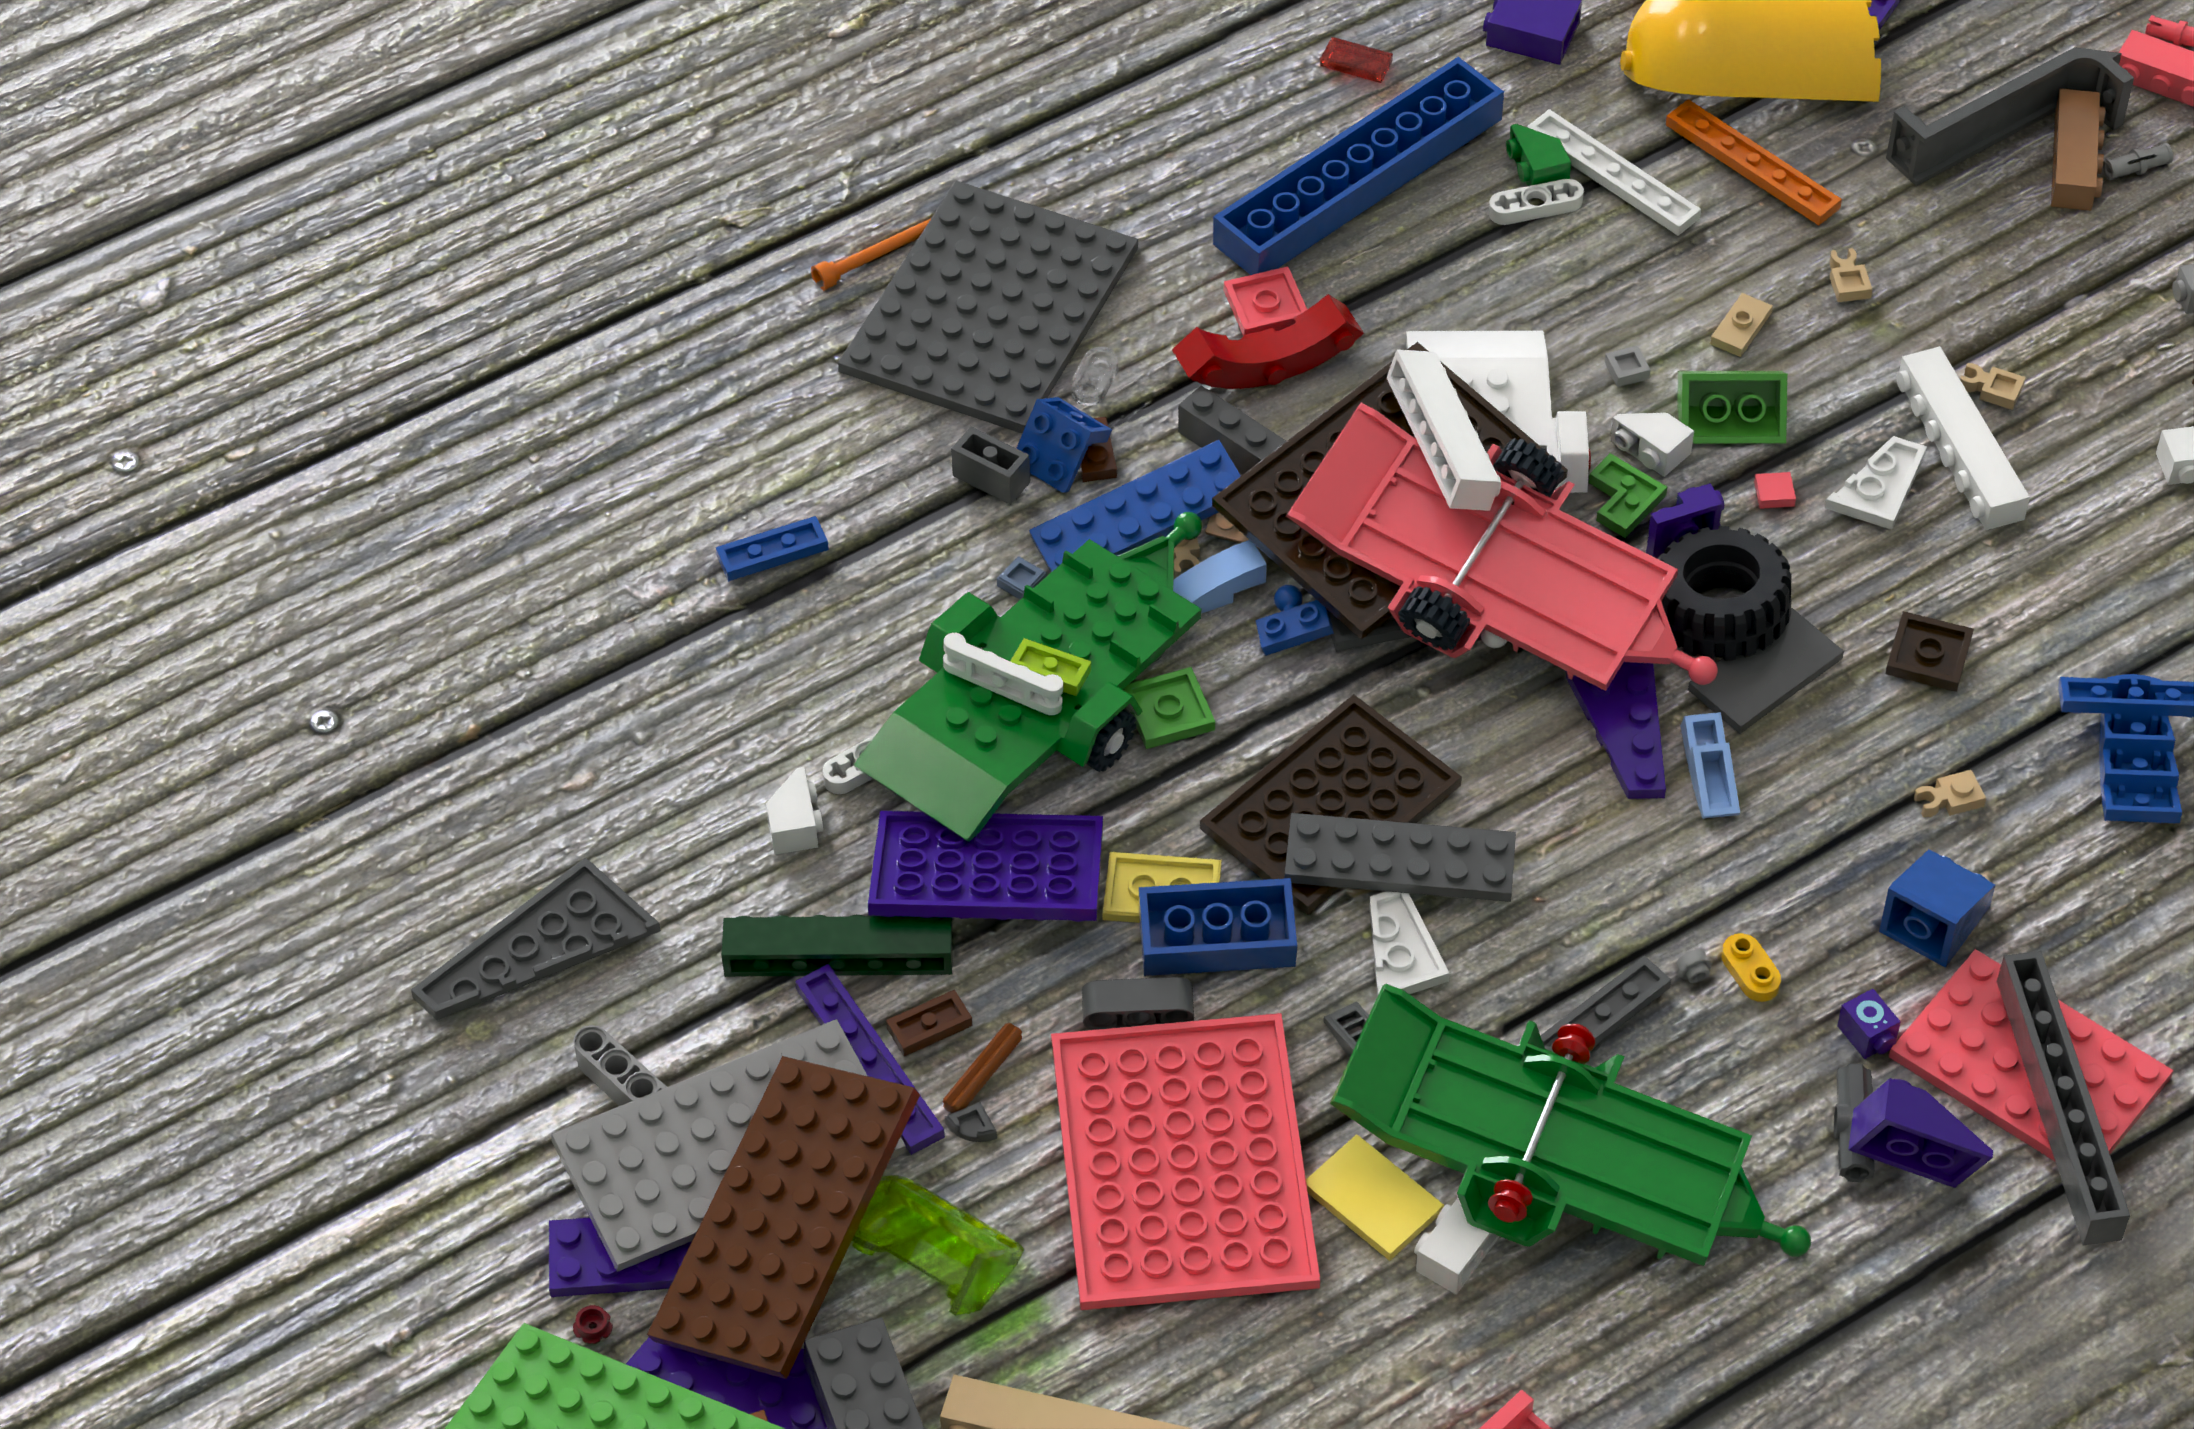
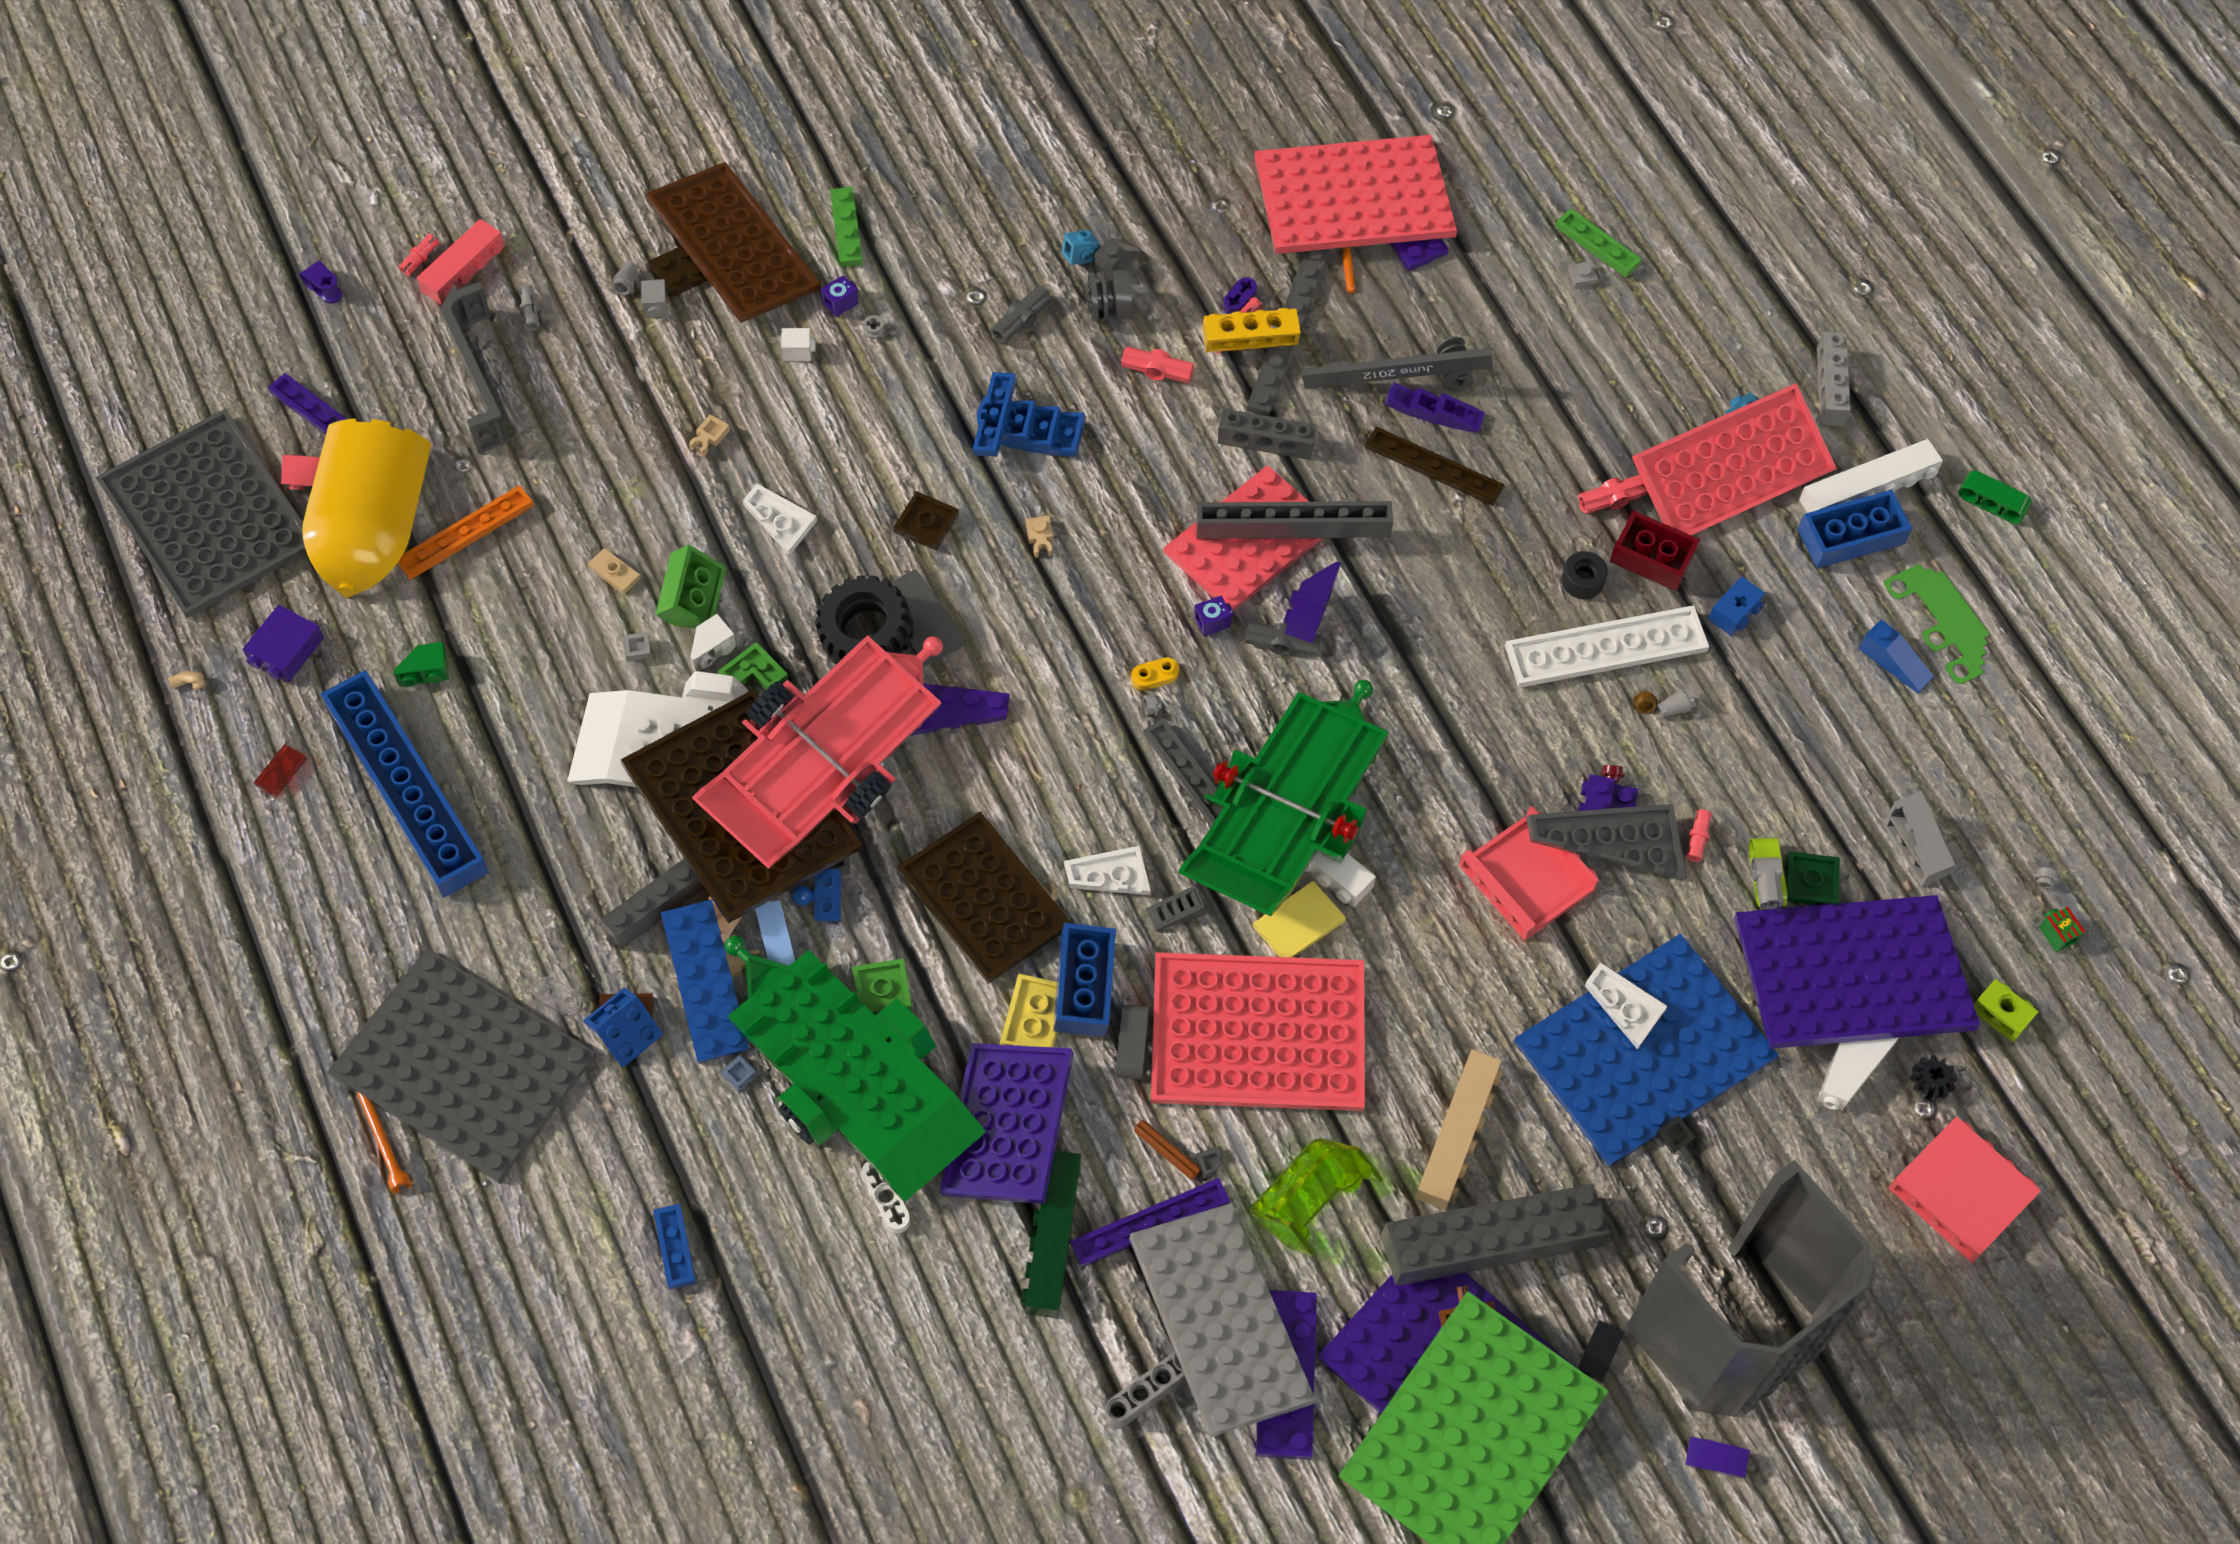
camera: 85 degrees left, 10 degrees up
dark grey wing [411,857,661,1020] -> none
dark red plate [573,1305,613,1344] -> none
reddish brown plate [647,1056,920,1379] -> none
white slope [766,767,823,855] -> none
reddish brown plate [886,989,973,1057] -> none
white plate [943,633,1063,715] -> none
dark grey brick [951,426,1030,505] -> none
lime plate [1010,638,1091,696] -> none
red brick [1172,294,1364,389] -> none
coral plate [1224,266,1308,336] -> none
dark grey plate [1284,813,1516,902] -> none
white brick [1387,349,1501,511] -> none
white beam [1489,179,1584,225] -> none
white plate [1527,109,1701,236] -> none
dark purple plate [1646,483,1724,559] -> none
light blue slope [1680,712,1740,819] -> none
coral tile [1754,472,1796,509] -> none
tan plate [1829,248,1873,302] -> none
blue slope [1879,849,1995,968] -> none
white brick [1896,346,2030,530] -> none
medium nougat brick [2051,89,2105,211] -> none

